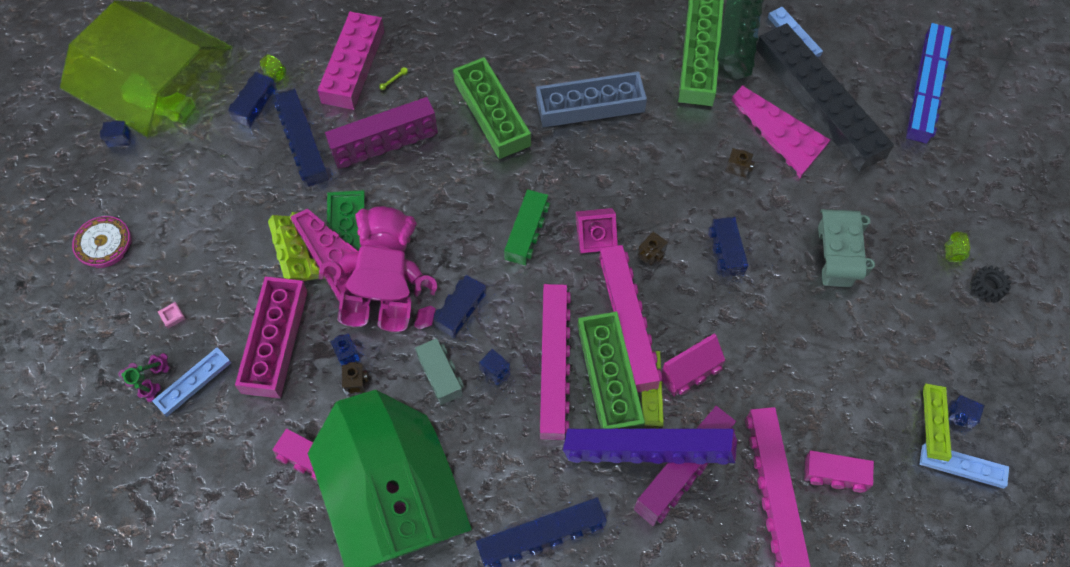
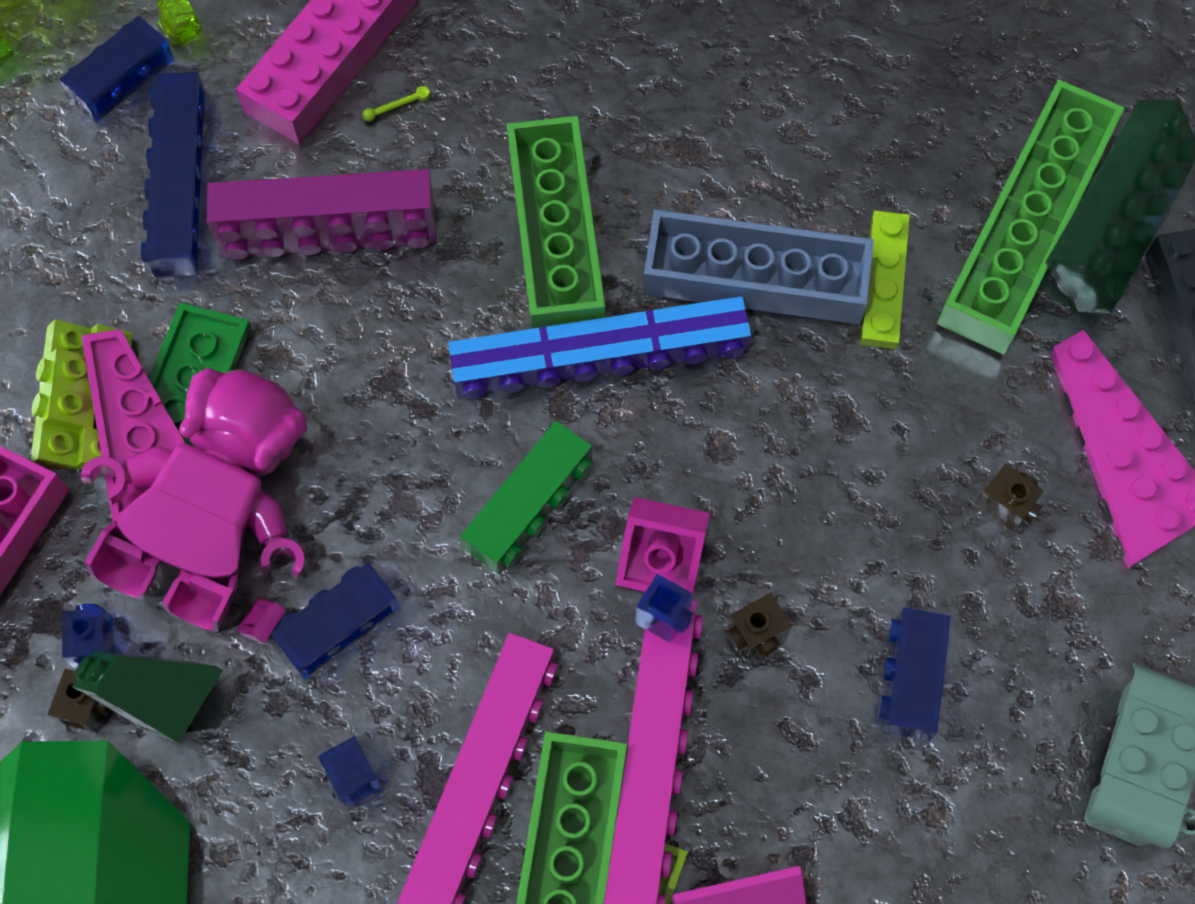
camera: 20 degrees right, 5 degrees up
sand green brick [415,338,464,405] -> none
none -> dark green slope [72,651,223,743]
none -> brick [448,296,751,399]
none -> clear blue brick [635,574,694,643]
none -> lime plate [860,210,910,349]

